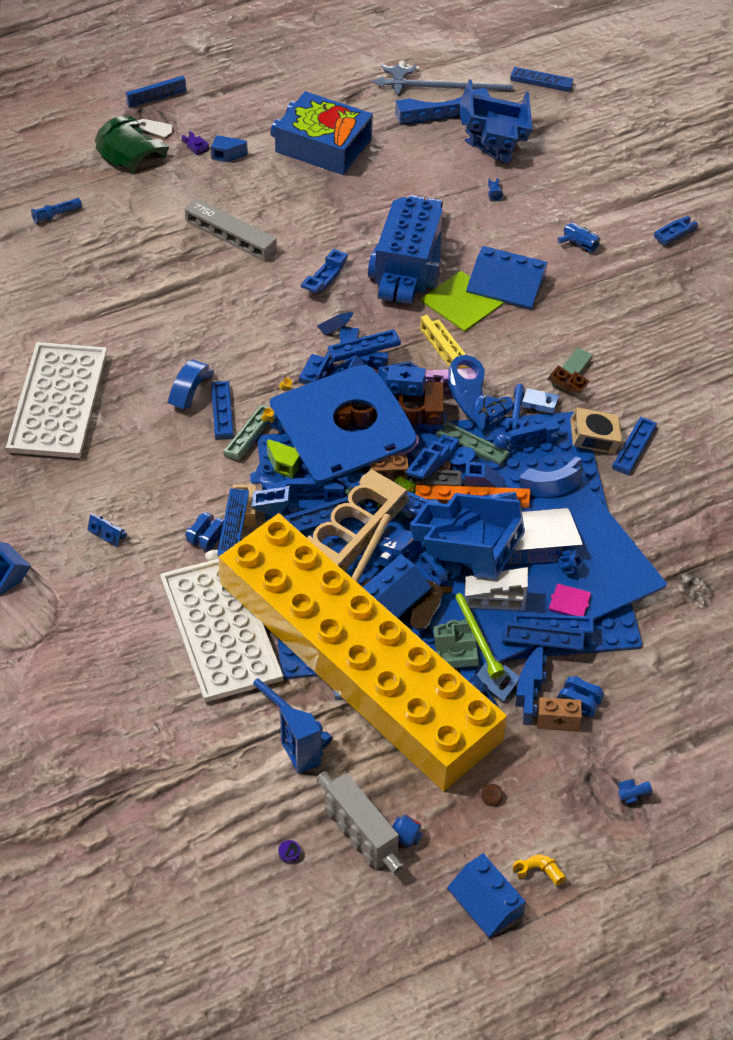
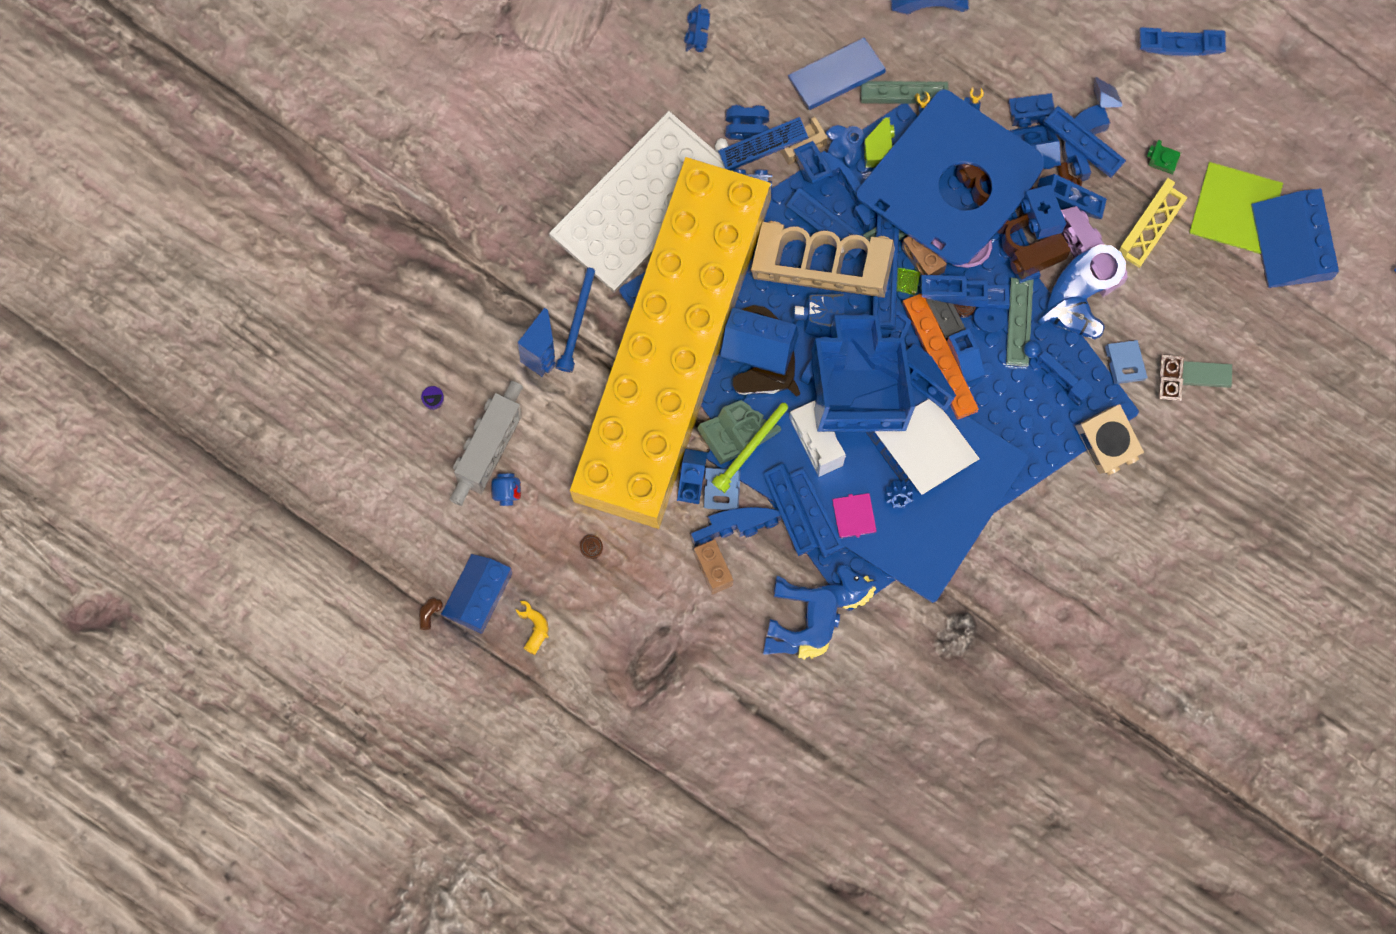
camera: 60 degrees right, 25 degrees up
blue tile [211,381,233,440] -> none
tan piece [351,514,391,583] -> none
blue piece [368,195,443,305] -> none
blue hinge [505,383,525,431] -> none
blue arch [519,456,584,497] -> none
blue brick [557,676,605,717] -> none
blue tile [612,416,657,475] -> none
blue plate [617,779,652,804] -> none
none -> reddish brown arm [419,598,443,630]
none -> blue animal [763,565,877,660]
none -> tile [788,37,886,111]
none -> green bracket [1147,140,1181,175]

